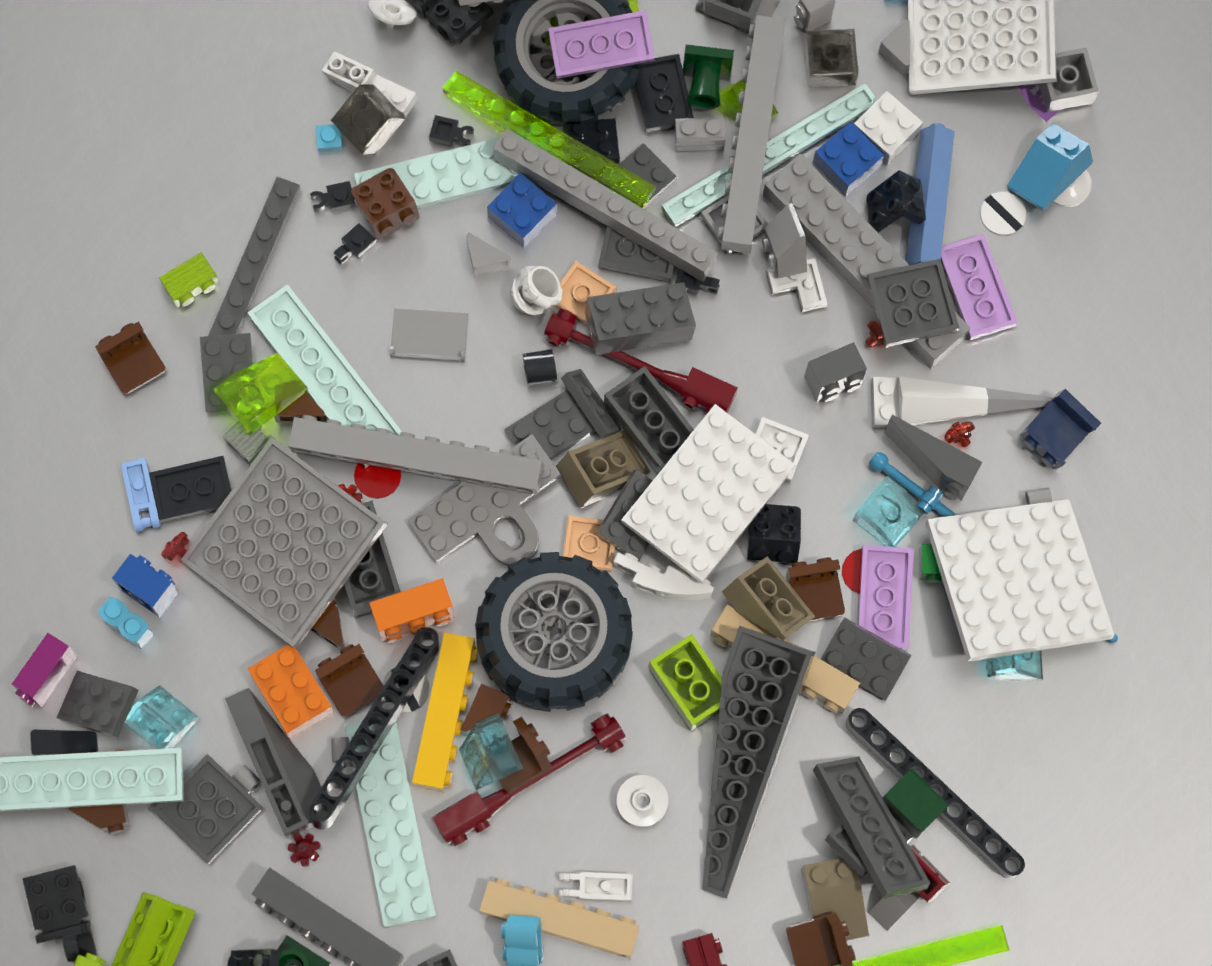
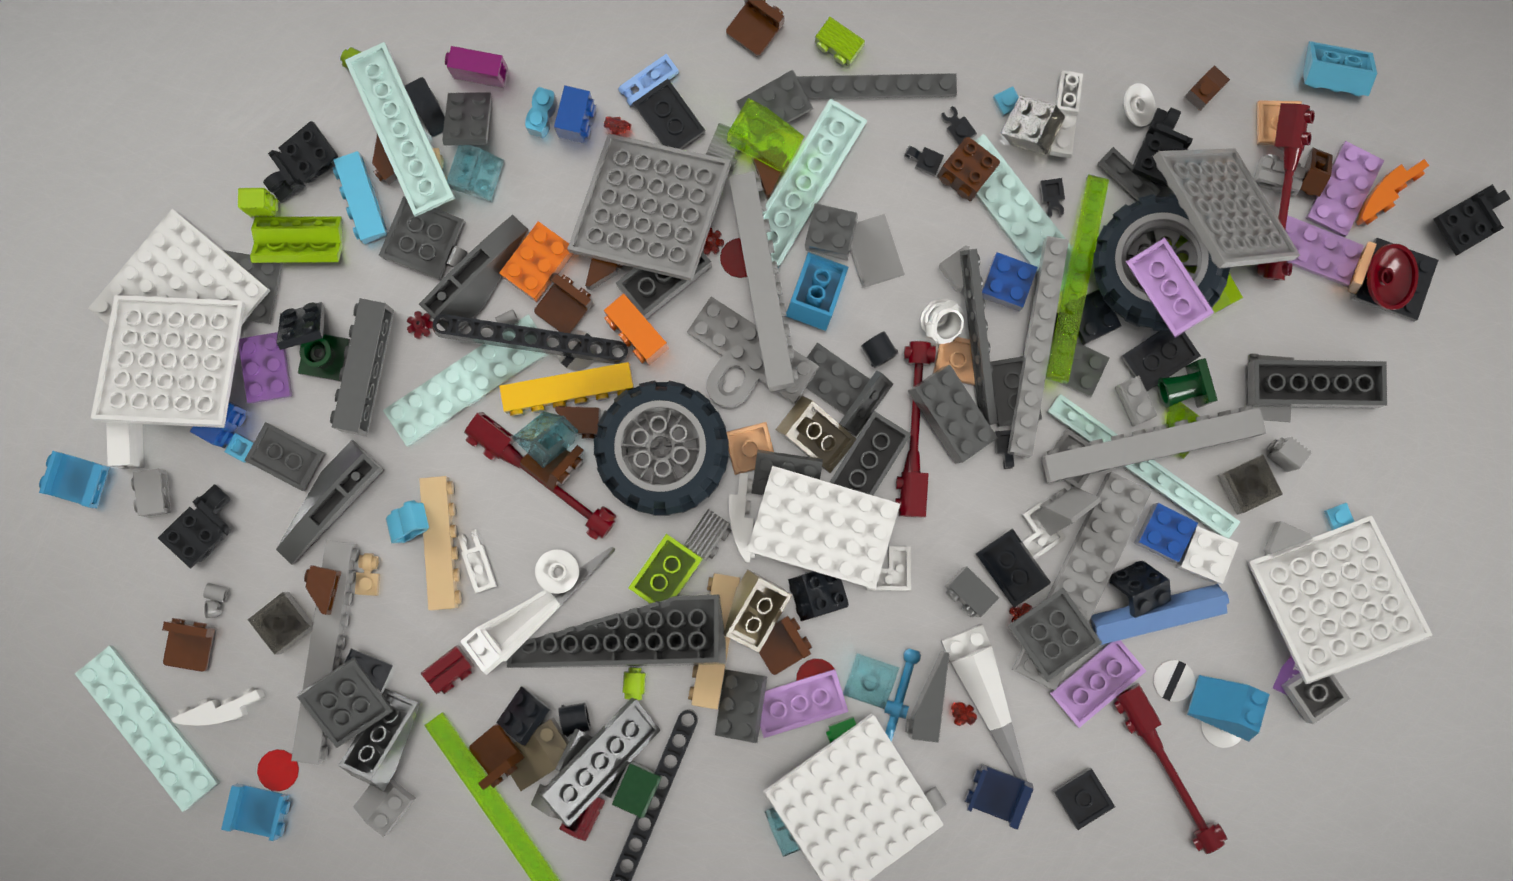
camera: 75 degrees right, 10 degrees up
none -> medium azure brick [333,151,388,244]
none -> white plate [460,547,615,675]
none -> black plate [496,686,550,746]
none -> black piece [558,702,591,737]
none -> lime brick [622,667,646,700]
none -> light grey brick [684,509,731,560]
none -> dark azure slope [786,252,849,331]
none -> dark grey brick [805,203,858,260]
none -> dark grey plate [960,249,998,425]
none -> black plate [976,528,1051,608]
none -> black plate [1053,768,1115,830]
none -> dark grey plate [1097,147,1161,201]
none -> dark red bar [1114,683,1228,854]

